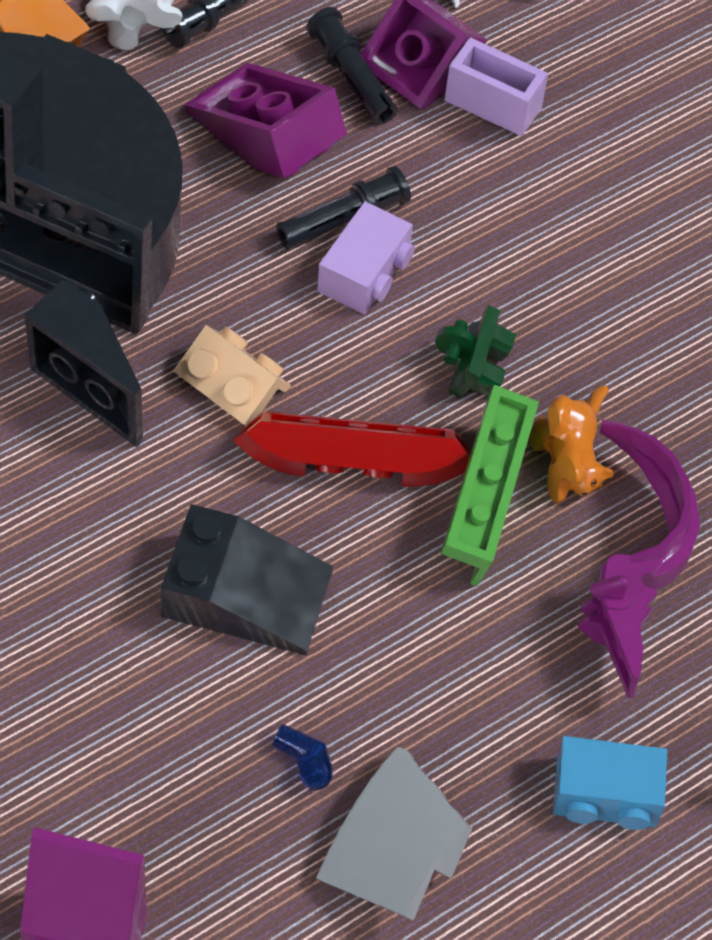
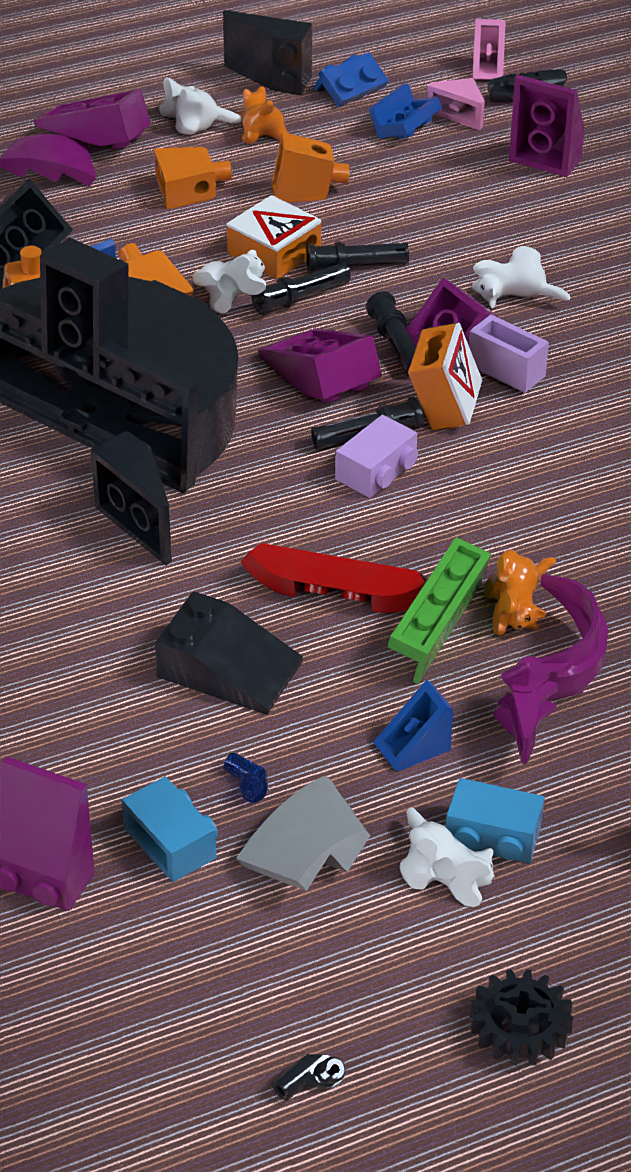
camera: 15 degrees right, 15 degrees down
light nougat bracket [173,325,291,425] -> none
dark green hips [435,305,516,398] -> none
none -> dark azure brick [122,776,218,882]
none -> blue slope [373,680,453,771]
none -> white animal [400,808,494,907]
none -> orange piece [408,323,482,430]

